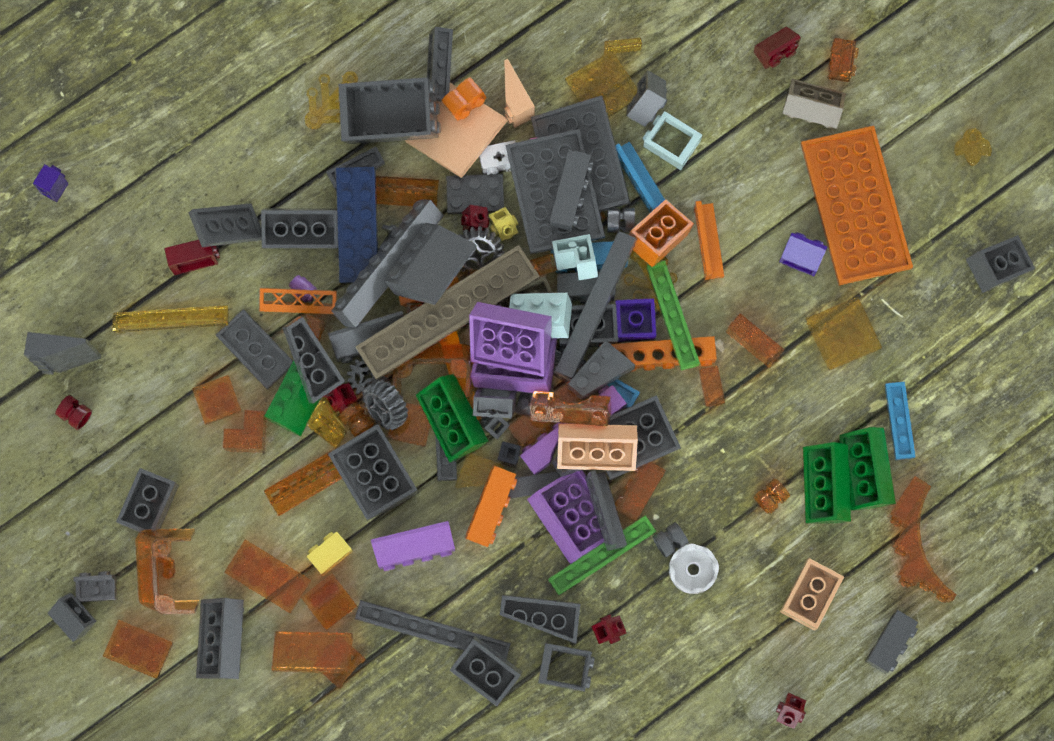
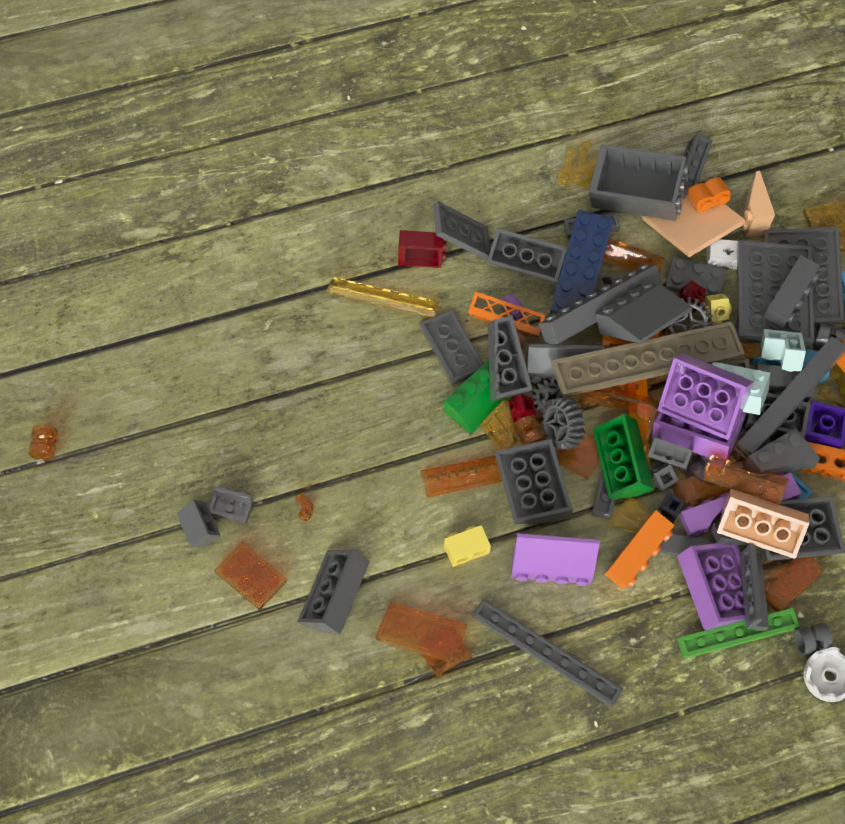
camera: 15 degrees right, 15 degrees down
dark grey slope [24,332,101,375] -> none
dark purple brick [33,164,69,202] -> none
dark red wheel [55,395,93,430] -> none
dark grey brick [116,468,179,539] -> none
clear orange windscreen [135,529,199,614] -> none
clear orange plate [192,375,242,425] -> none
clear orange brick [223,410,266,453] -> none
clear orange plate [224,539,312,614] -> none
clear orange slope [301,573,358,630] -> none
dark grey brick [450,636,522,706] -> none
dark grey wedge [500,594,581,644] -> none
dark grey window [538,643,595,692] -> none
dark red brick [591,614,627,644] -> none

